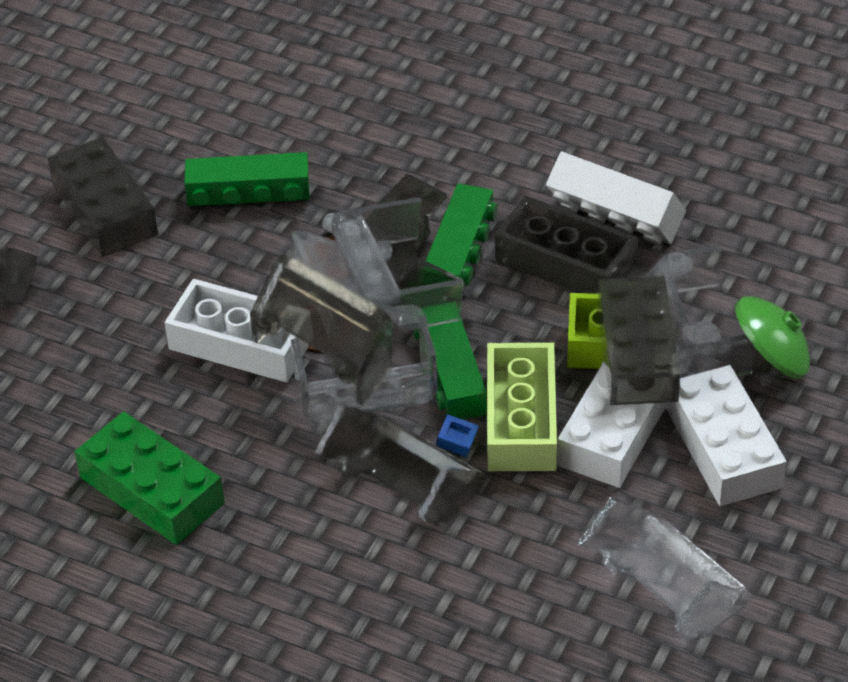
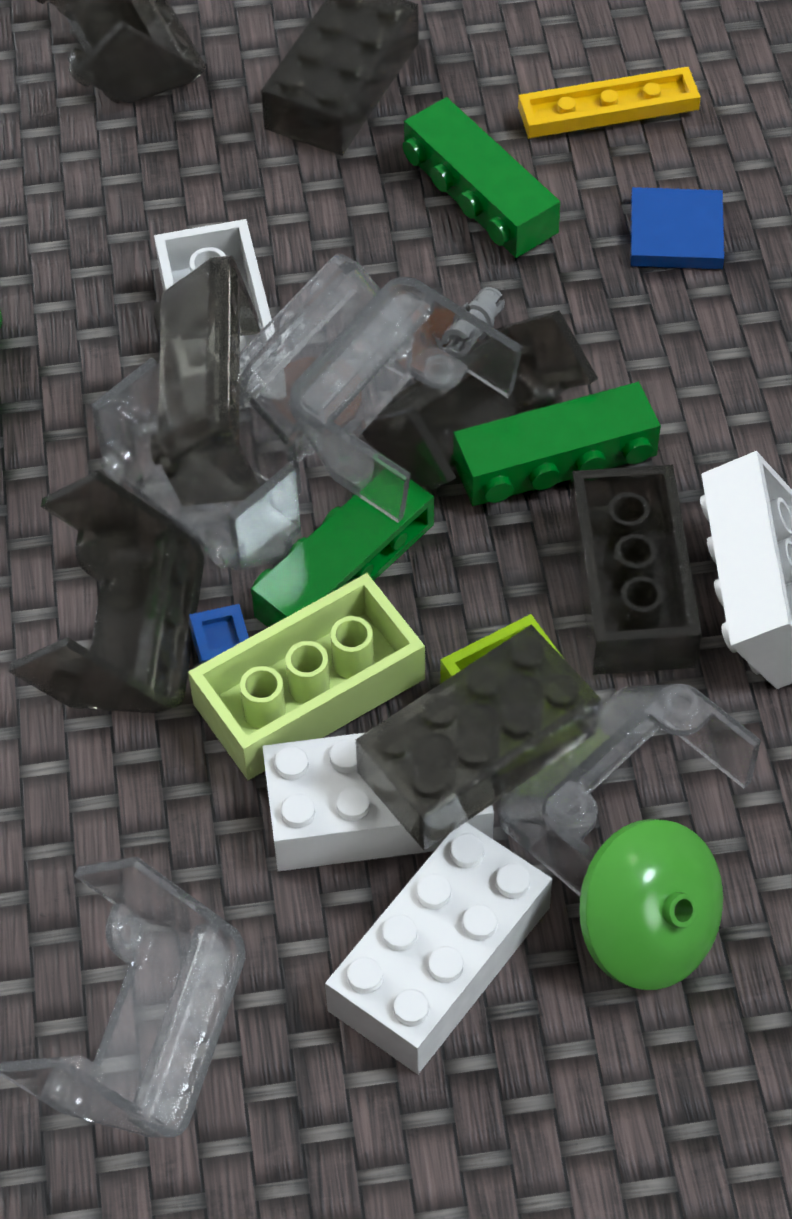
camera: 55 degrees right, 10 degrees up
none -> yellow plate [518,67,701,138]
none -> blue tile [630,187,724,269]

